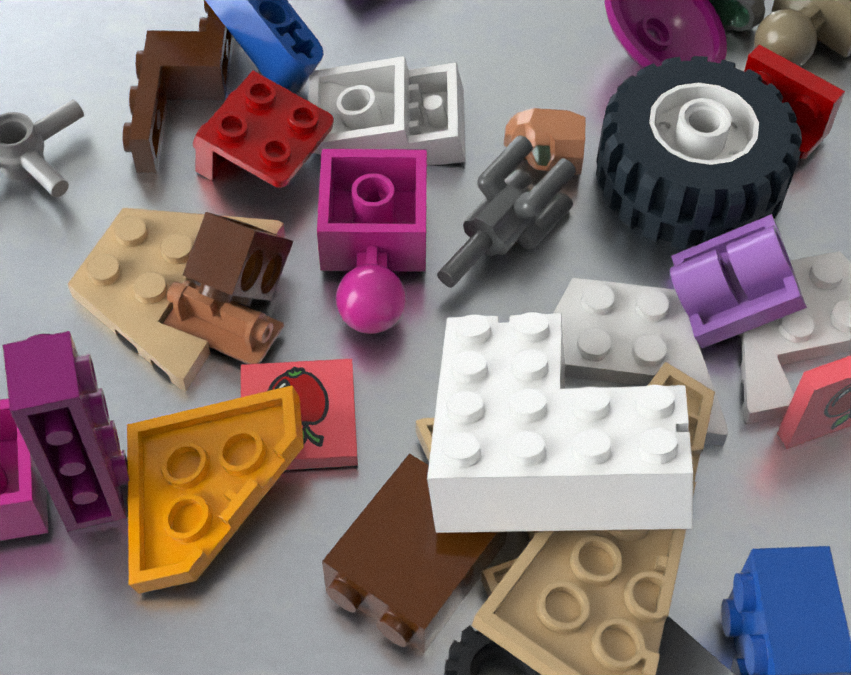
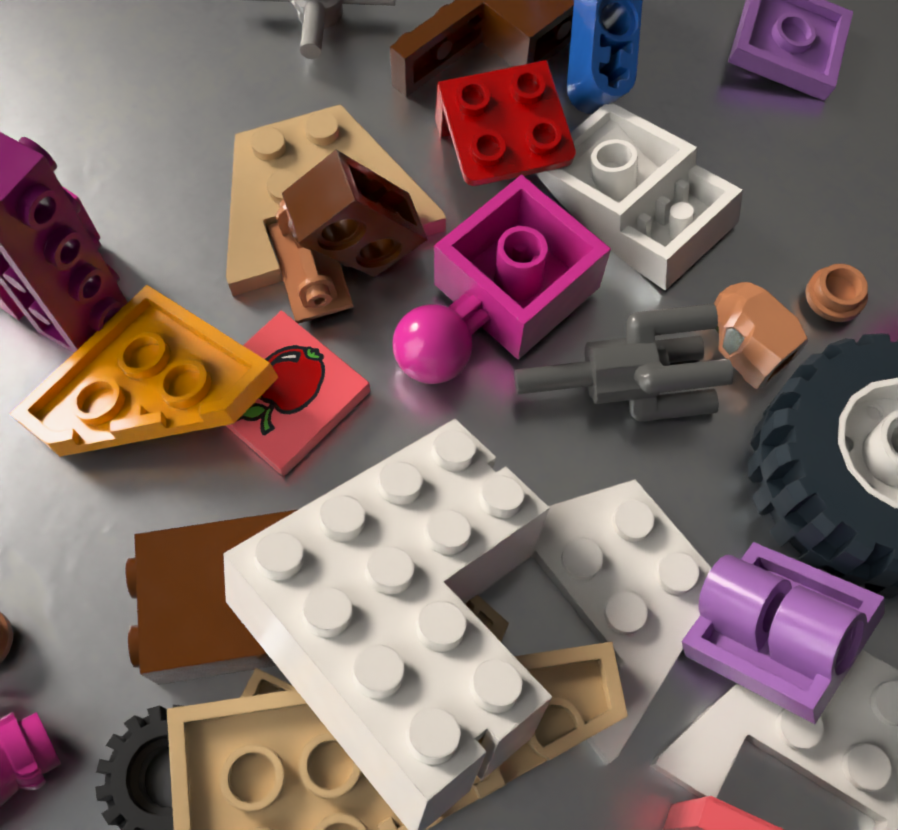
camera: 45 degrees right, 10 degrees up
none -> nougat plate [805,264,868,322]

